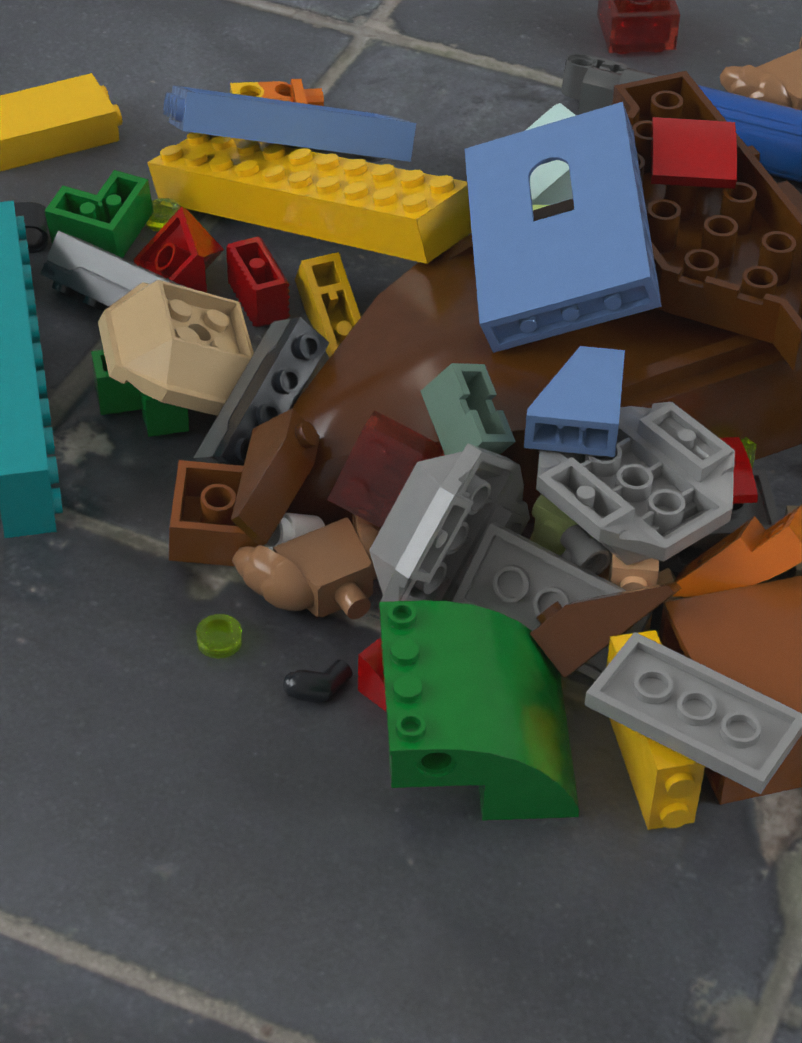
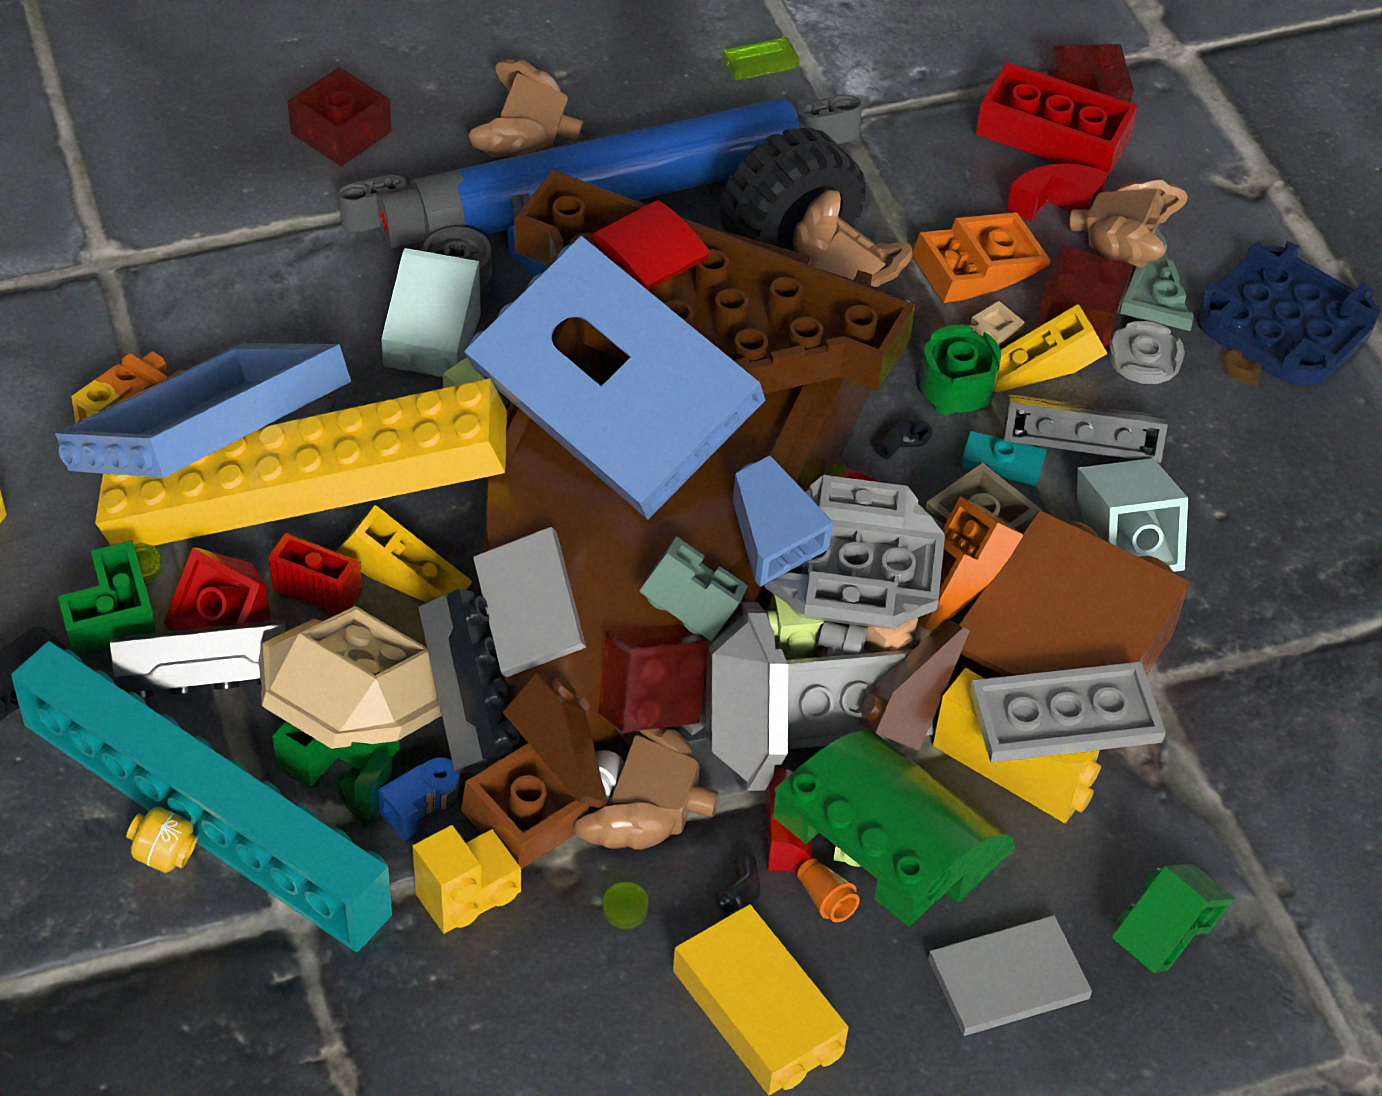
camera: 45 degrees left, 5 degrees up
none -> dark green tile [339,751,393,823]
none -> blue leg [378,758,460,842]
none -> yellow brick [412,825,521,934]
none -> light grey tile [473,527,586,677]
none -> yellow brick [673,904,849,1096]
none -> orange cone [797,858,860,923]
none -> light grey tile [928,915,1092,1036]
none -> green brick [1112,864,1235,973]

